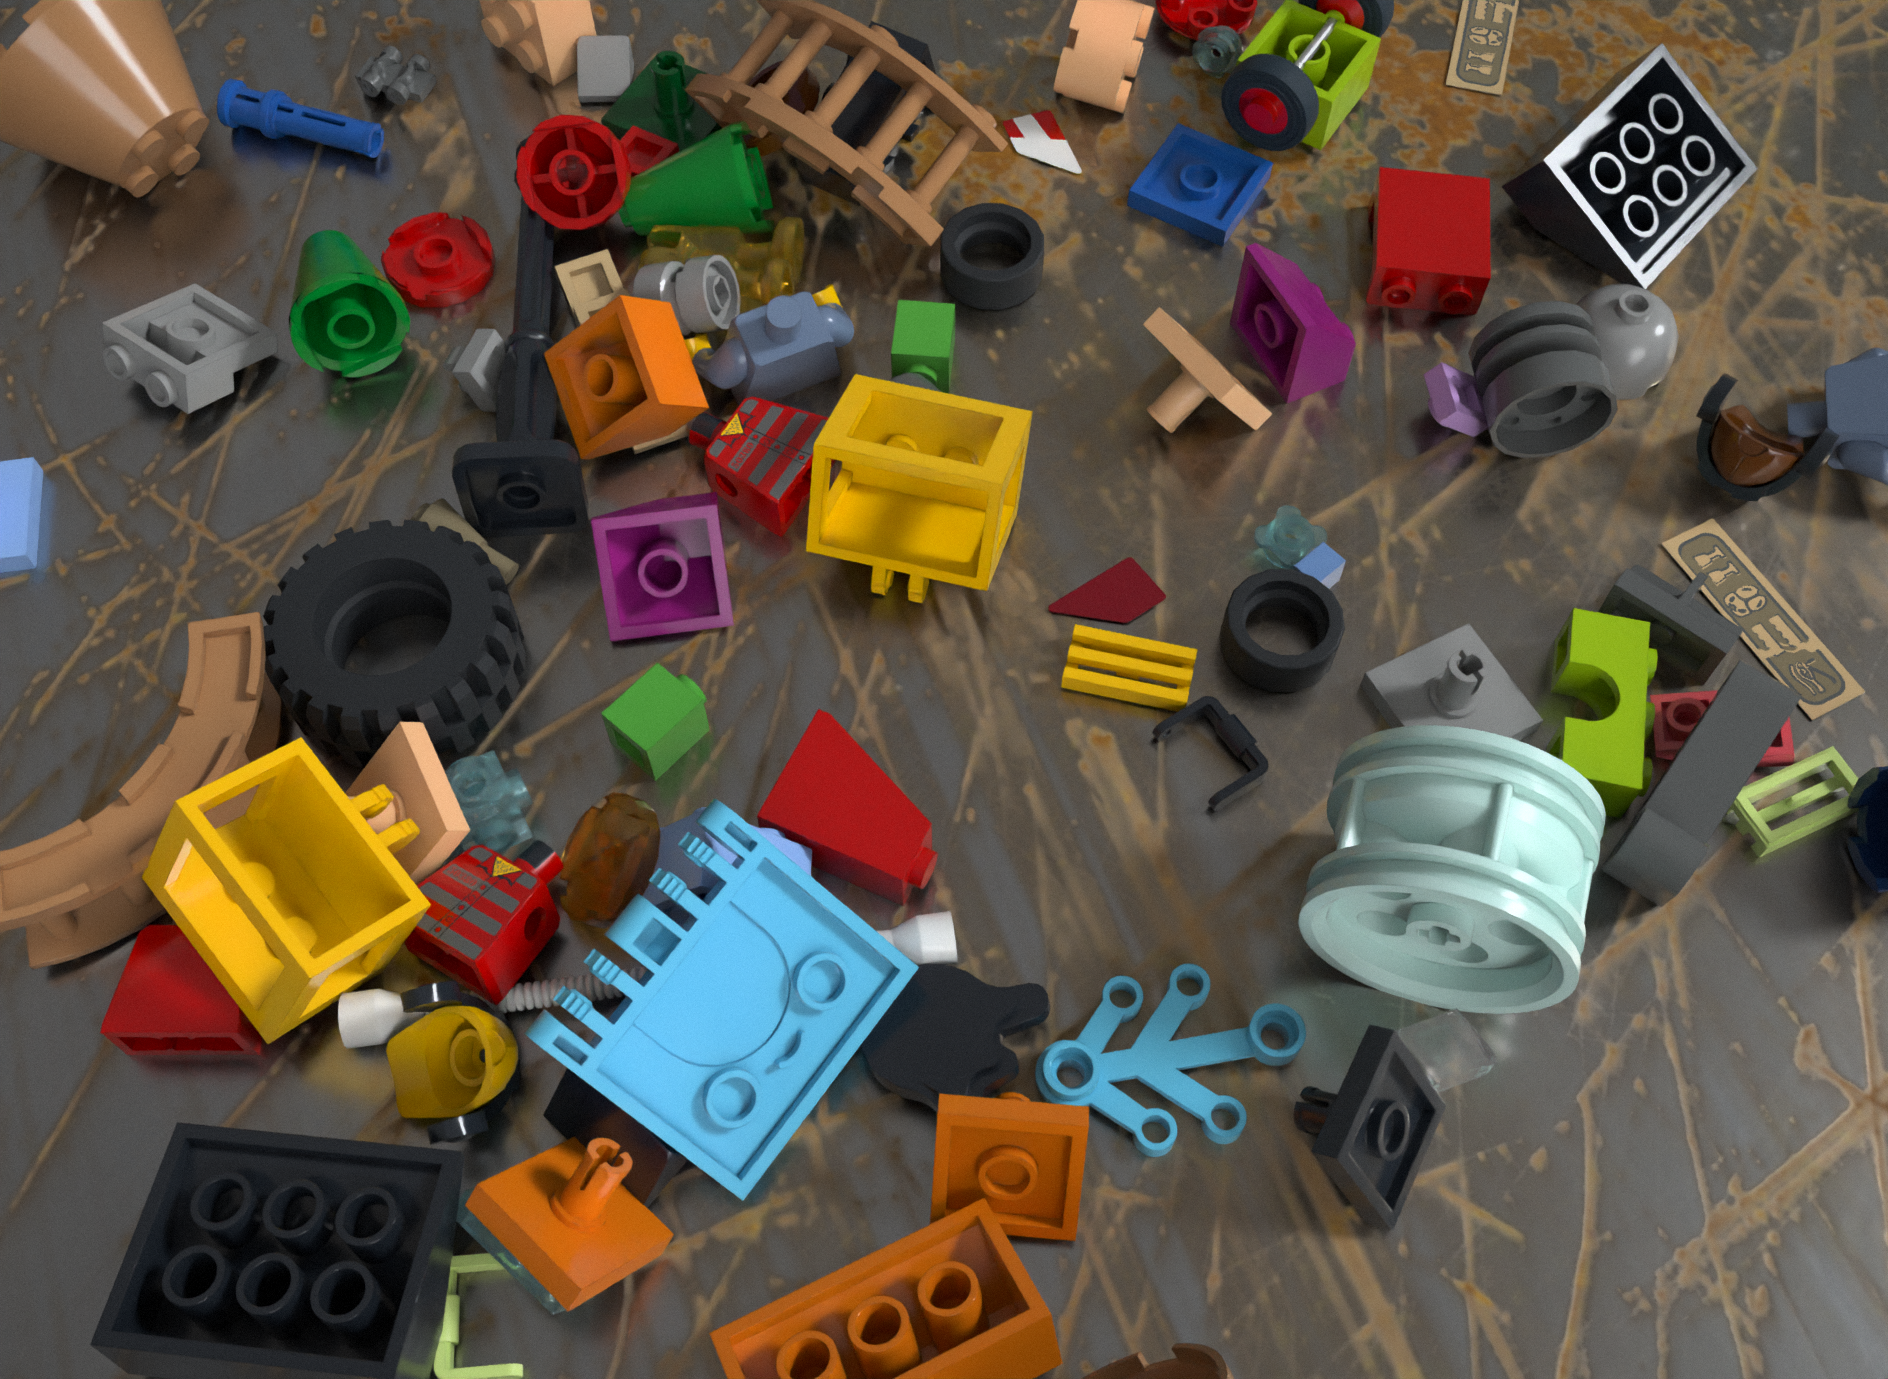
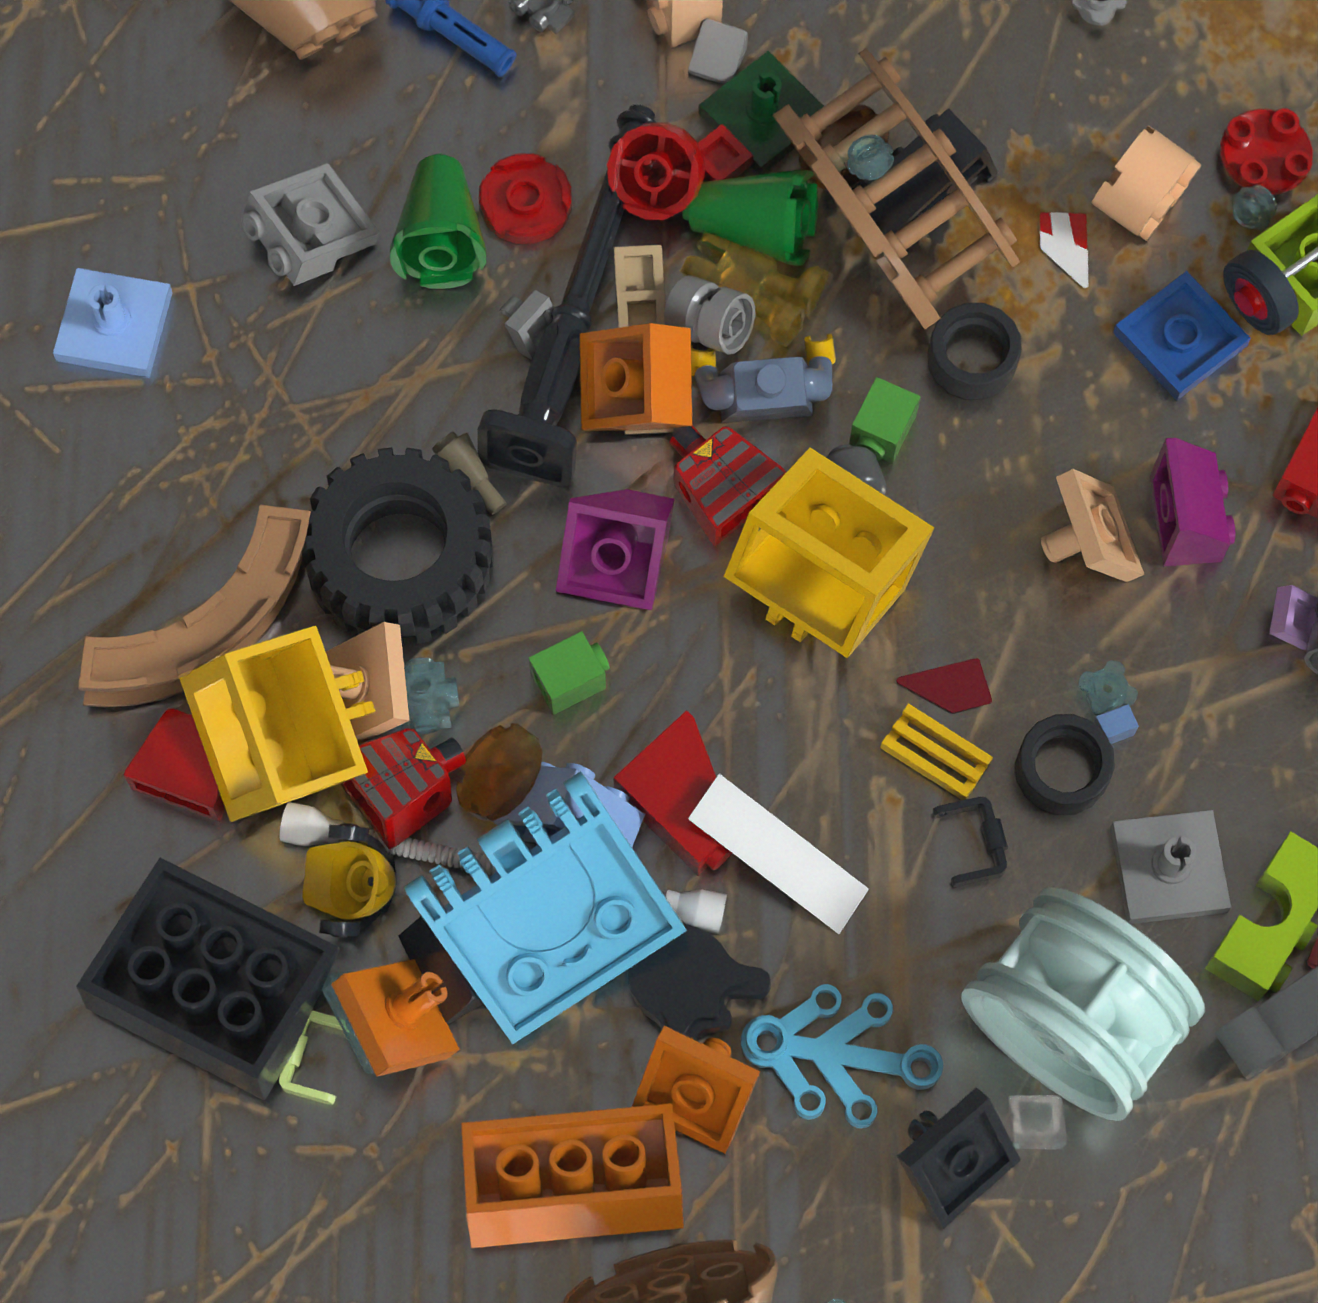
camera: 20 degrees right, 10 degrees up
none -> white sticker [688,774,869,934]
none -> clear light blue plate [847,135,894,180]

